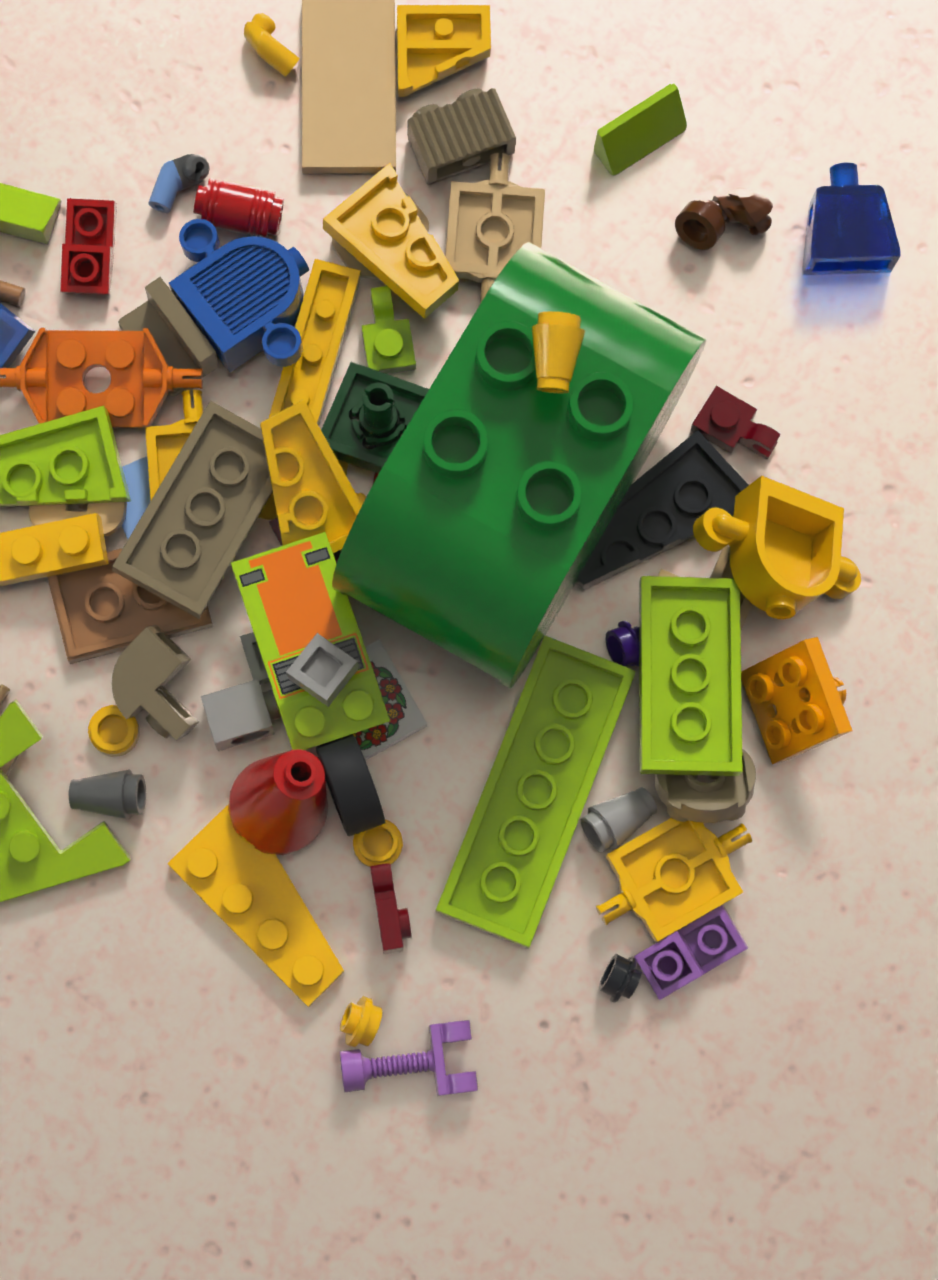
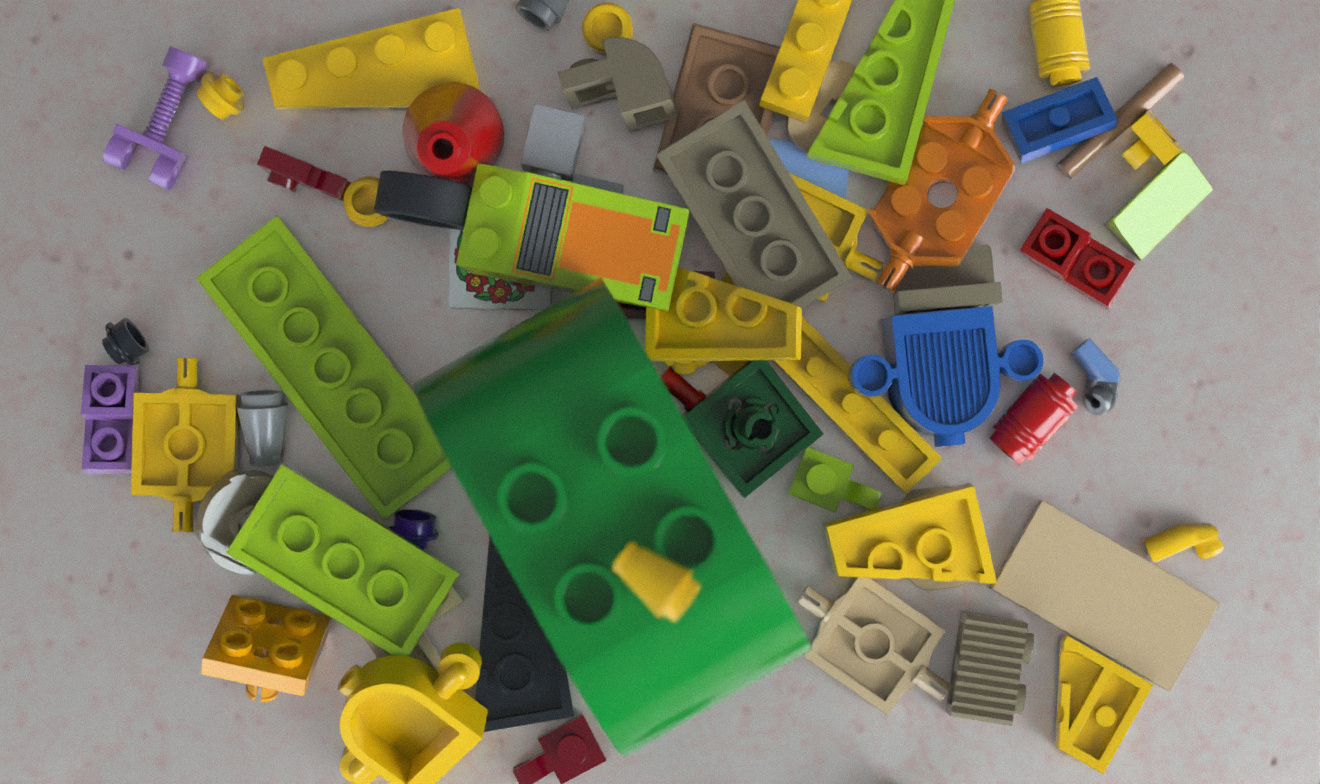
camera: 130 degrees right, 10 degrees up
light grey plate [286,633,359,707] -> none

